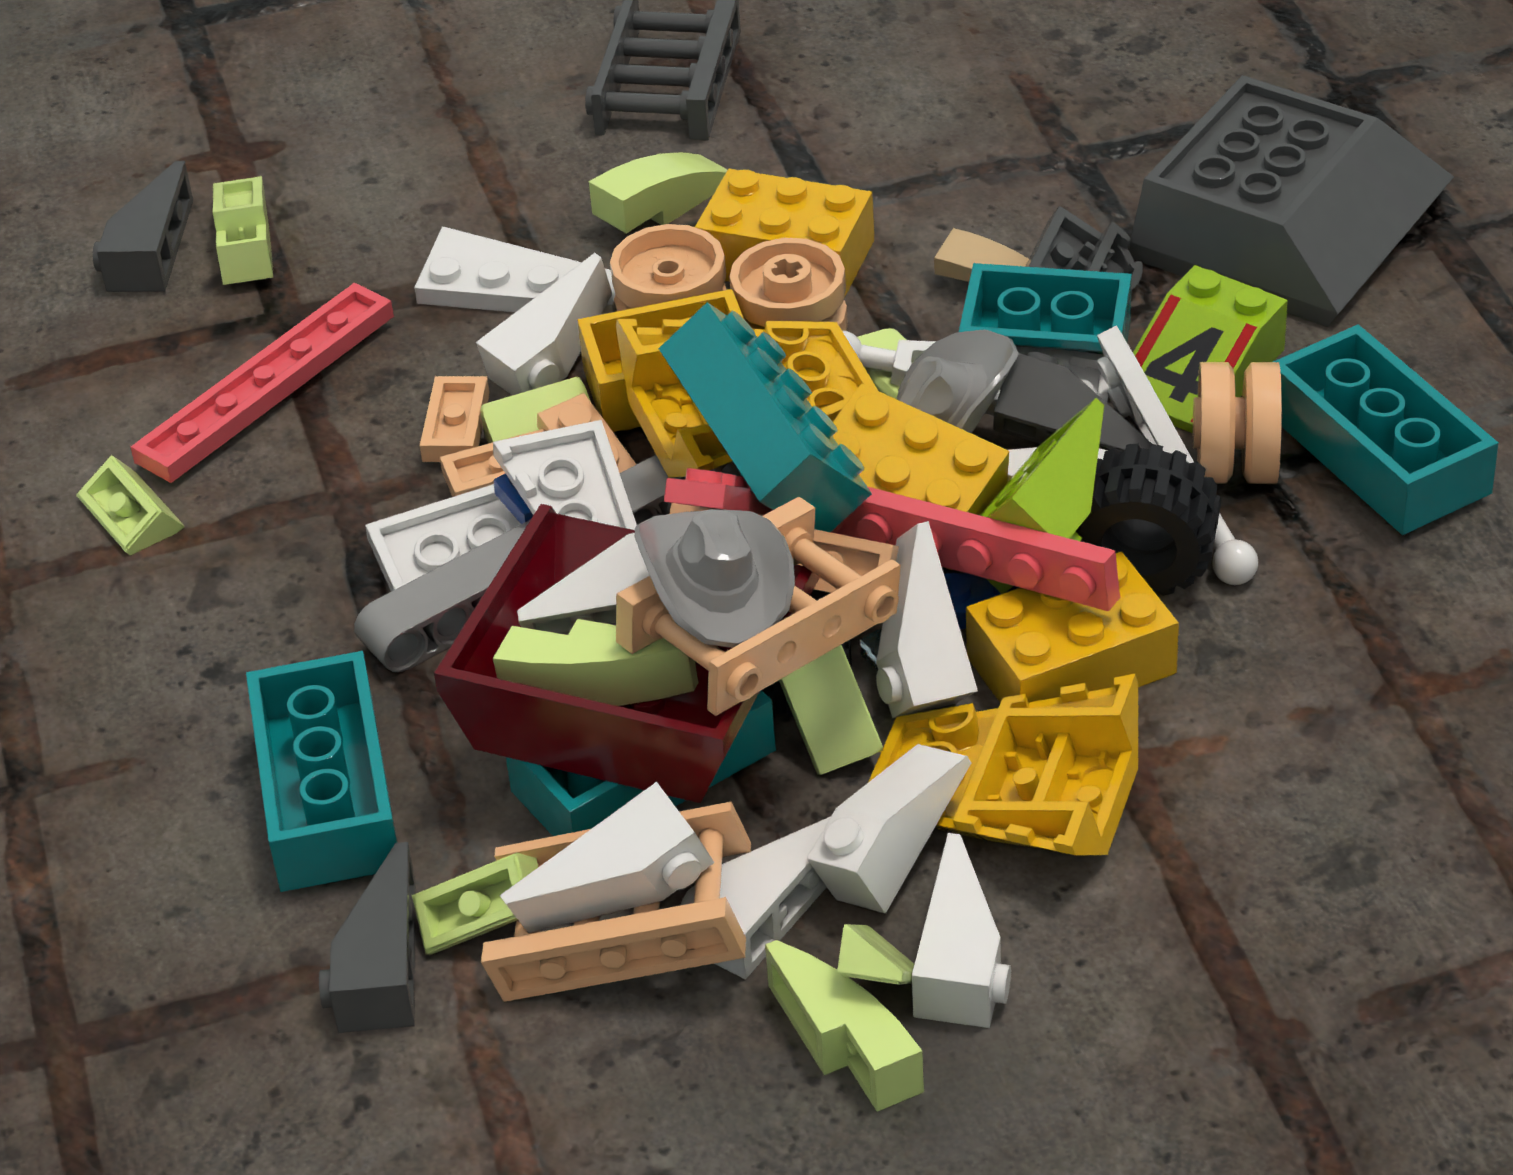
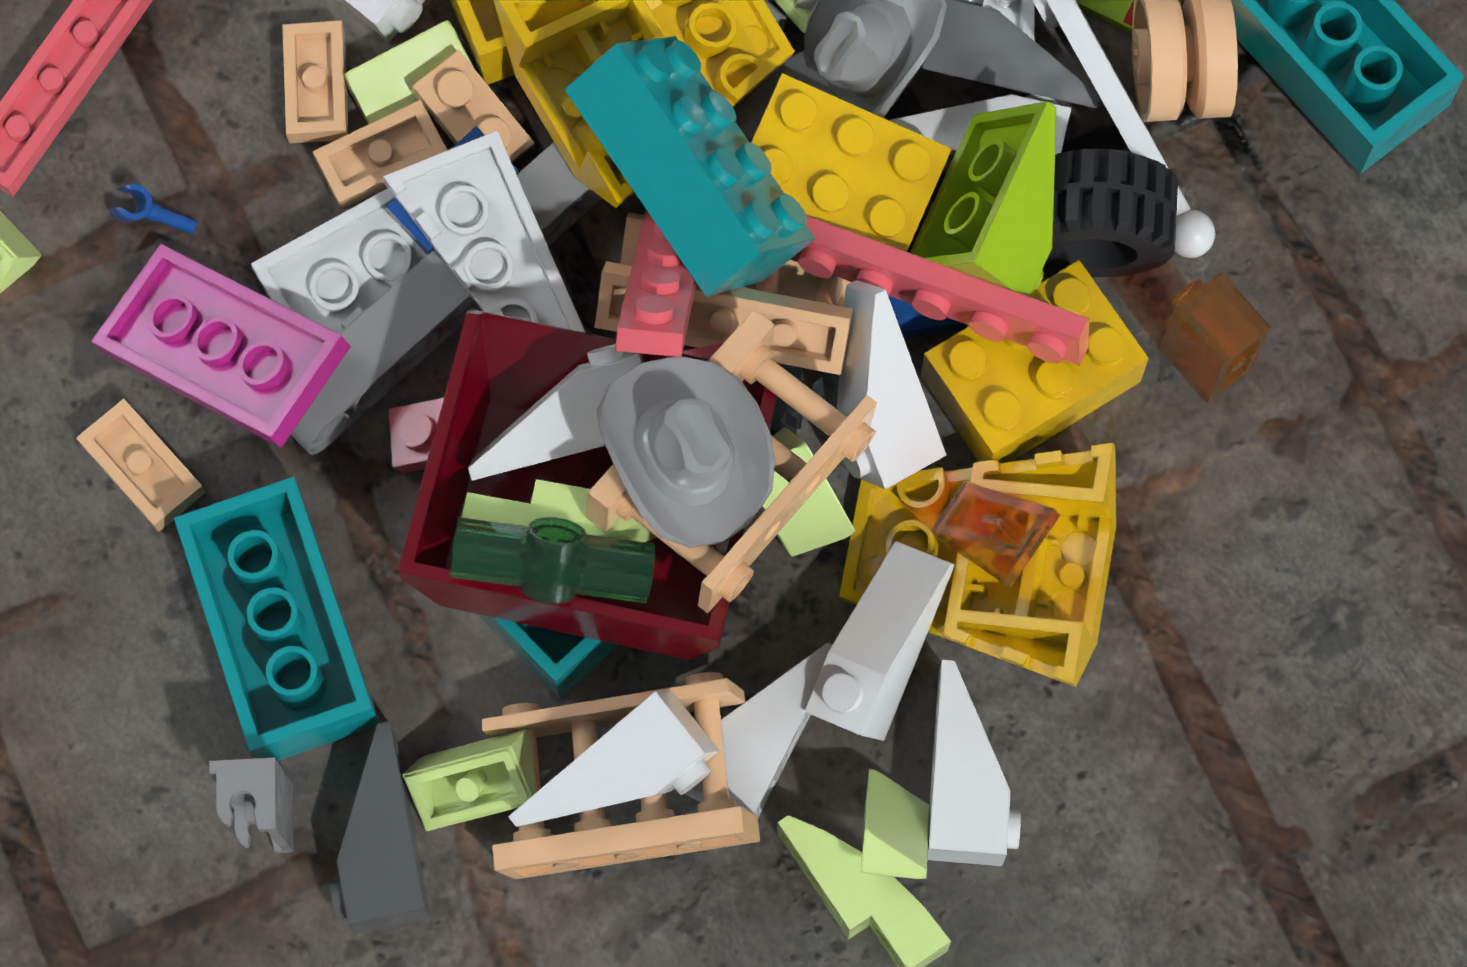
camera: 10 degrees left, 30 degrees up
none -> light nougat plate [76,399,206,532]
none -> dark pink plate [91,244,351,448]
none -> blue hand [110,184,198,235]
none -> light grey hinge [209,757,294,853]
none -> clear green piece [450,517,655,604]
none -> clear orange slope [930,481,1060,588]
none -> clear orange brick [1160,272,1271,404]

